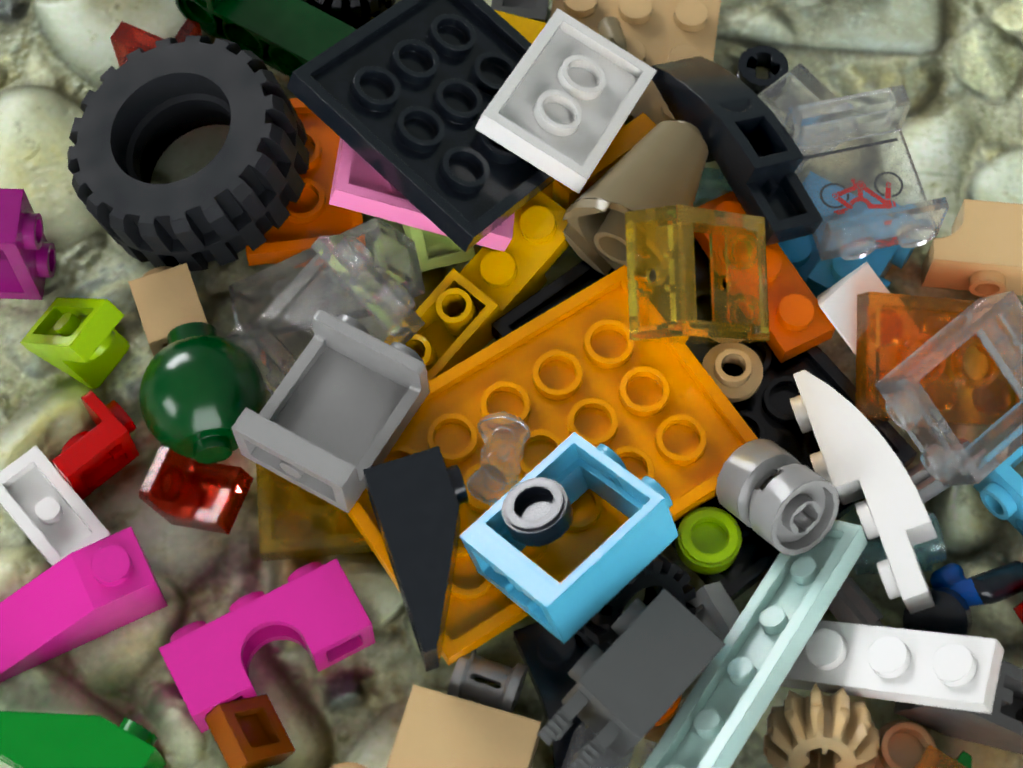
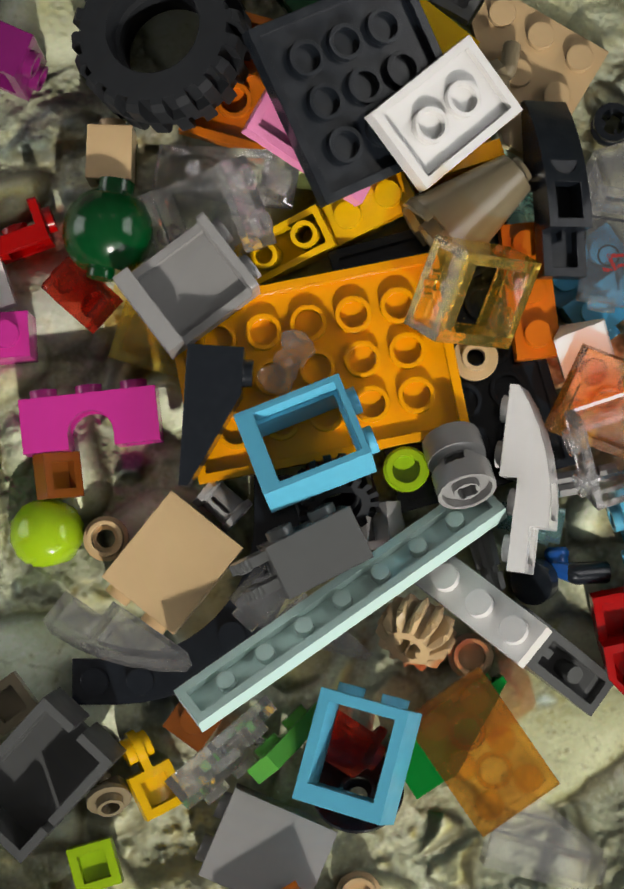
camera: 20 degrees right, 20 degrees up
lime slope [20,297,130,389] -> none
tile [502,477,573,547] -> none

